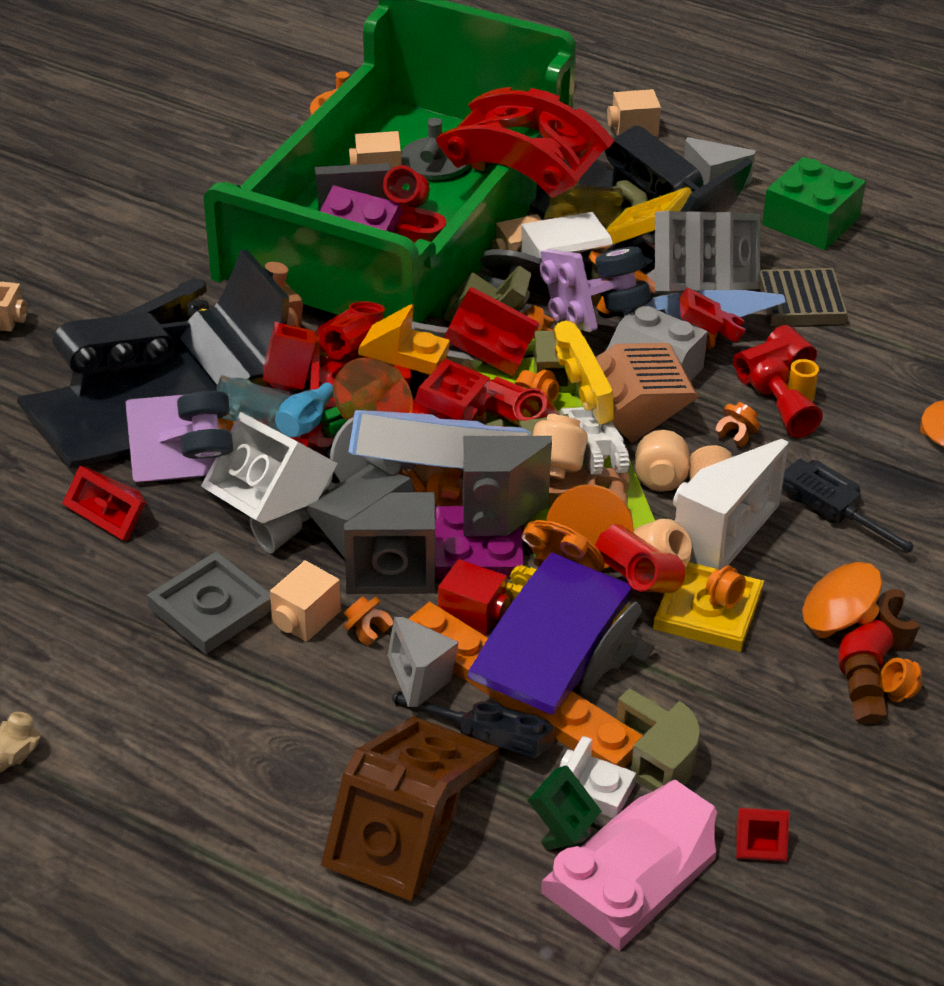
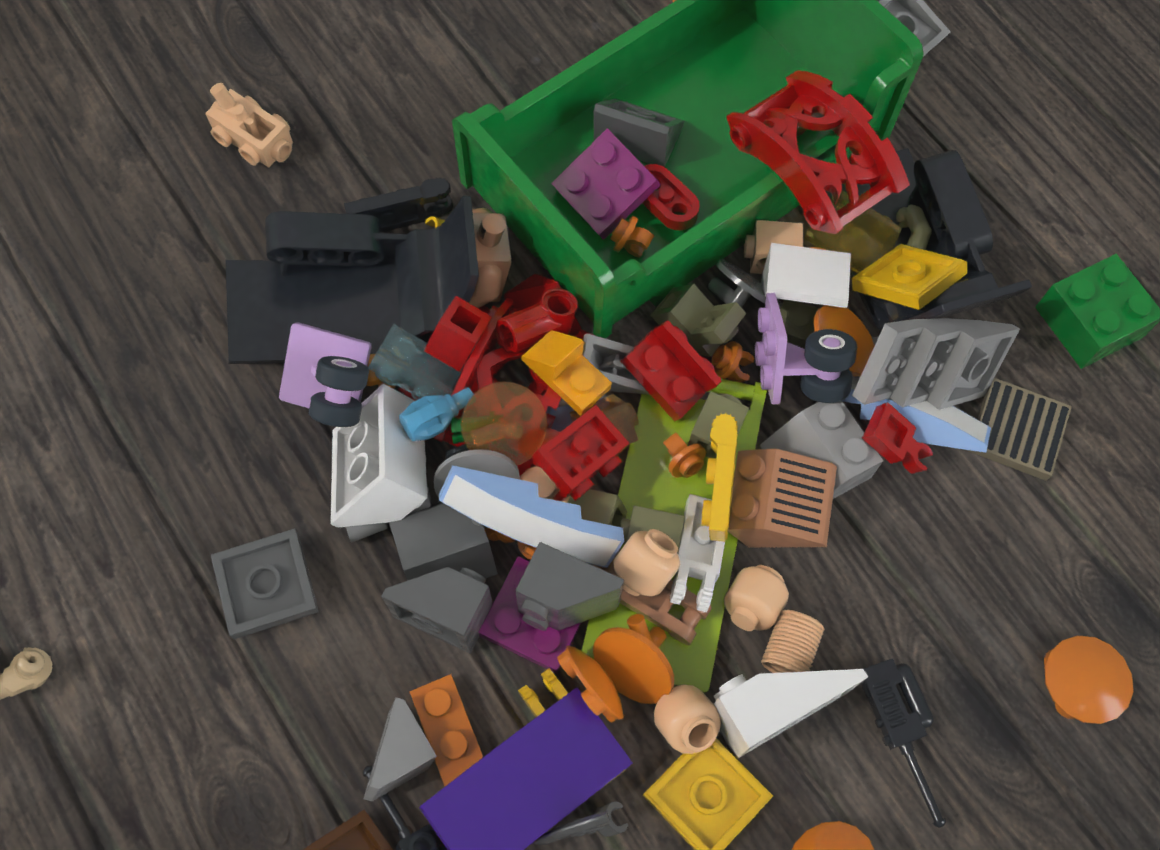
camera: 25 degrees right, 25 degrees up
red slope [62,466,146,541] -> none
light nougat brick [270,560,341,642] -> none
orange plate [343,596,393,646] -> none
light nougat brick [349,131,401,168] -> none
red piece [383,165,430,208] -> none
dark grey shield [401,118,471,180] -> none
red brick [438,559,511,636] -> none
red piece [485,376,560,426] -> none
red piece [595,524,685,593] -> none
light nougat brick [607,89,661,137] -> none
light grey slope [684,137,756,186] -> none
orange plate [705,565,746,609] -> none
orange plate [716,402,761,448] -> none
red piece [733,325,817,386] -> none
red piece [750,357,823,438] -> none
light orange hinge [788,359,819,402] -> none

